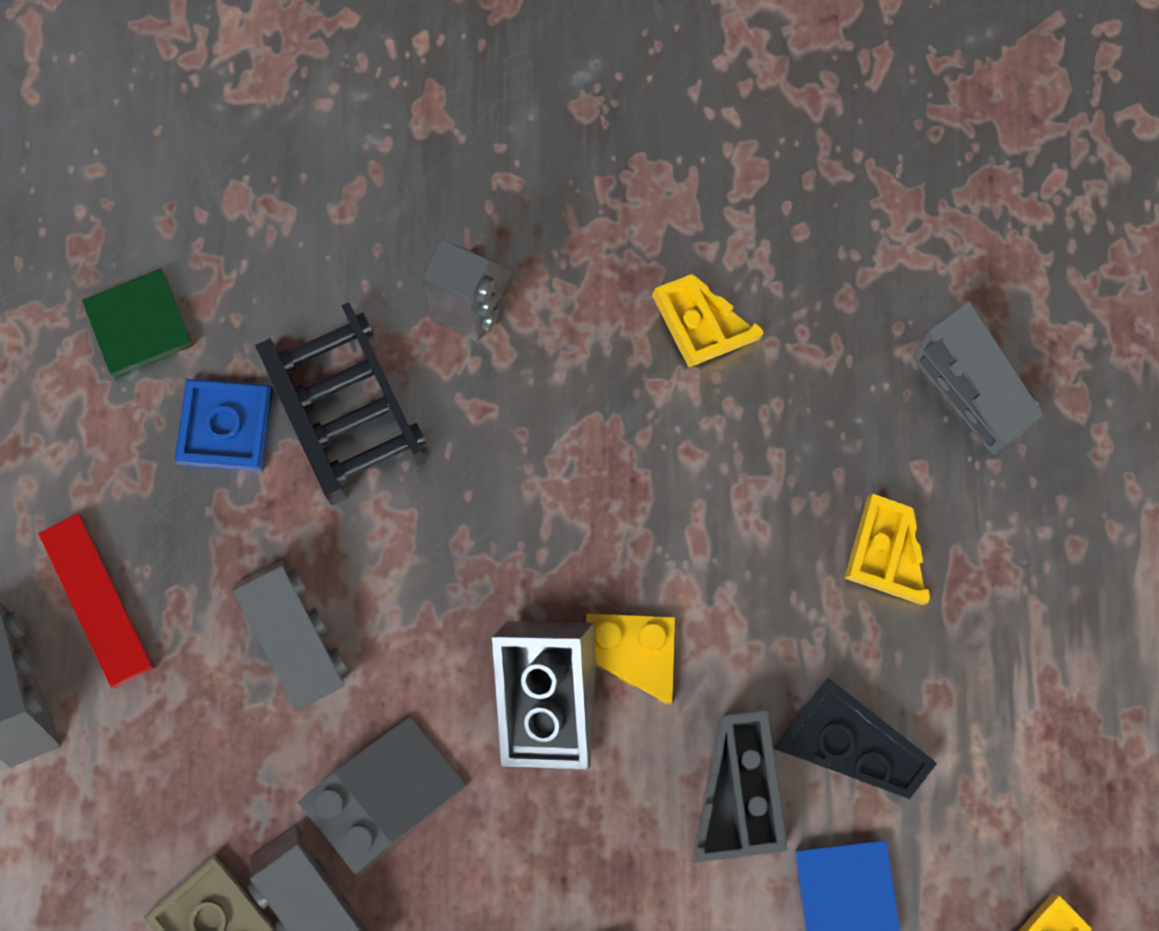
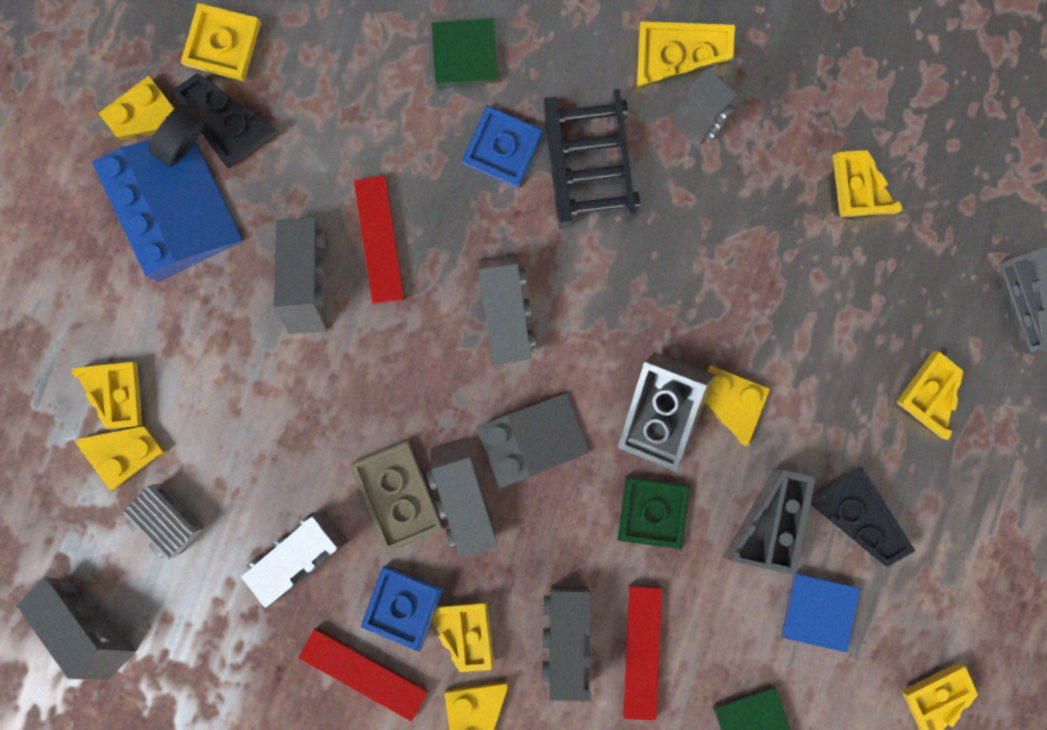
camera: 20 degrees right, 10 degrees up
none -> dark green tile [617,476,690,550]
none -> yellow wing [636,21,735,88]

